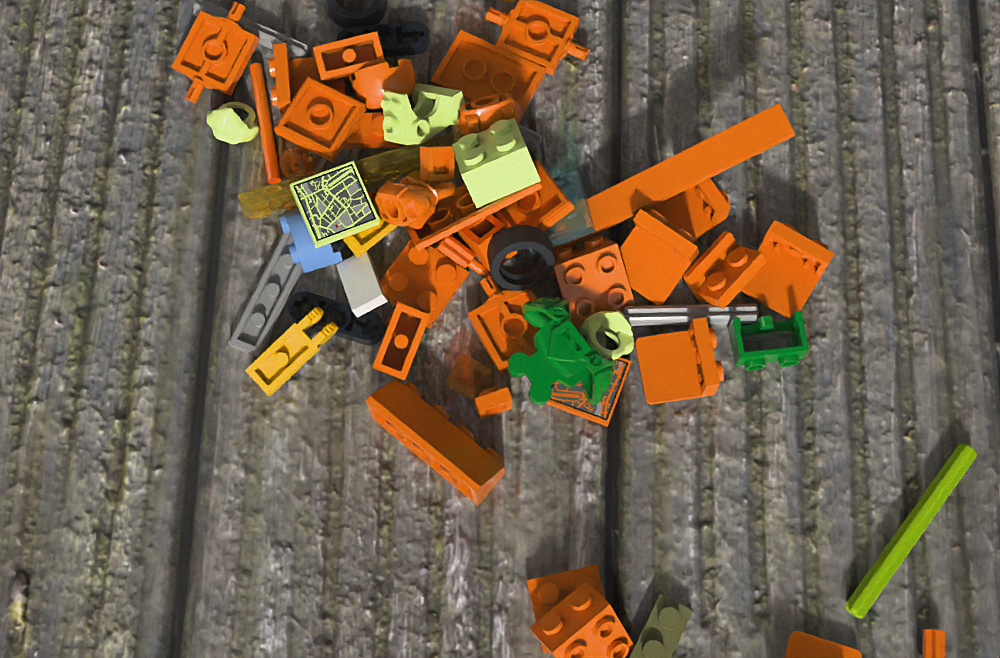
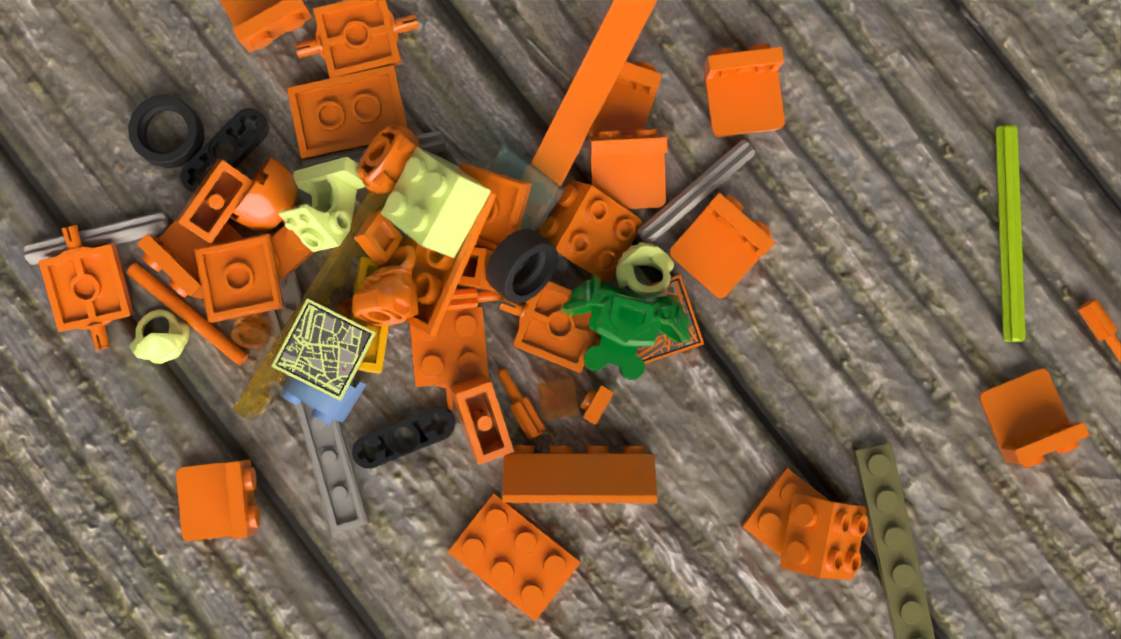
camera: 40 degrees left, 15 degrees up
yellow hinge [245,307,339,396] -> none
white tile [336,251,387,318] -> none
orange bracket [683,231,767,309] -> none
green window [728,311,809,371] -> none
none -> orange bracket [176,459,260,541]
none -> orange plate [448,492,581,621]
none -> orange axle [497,368,547,440]

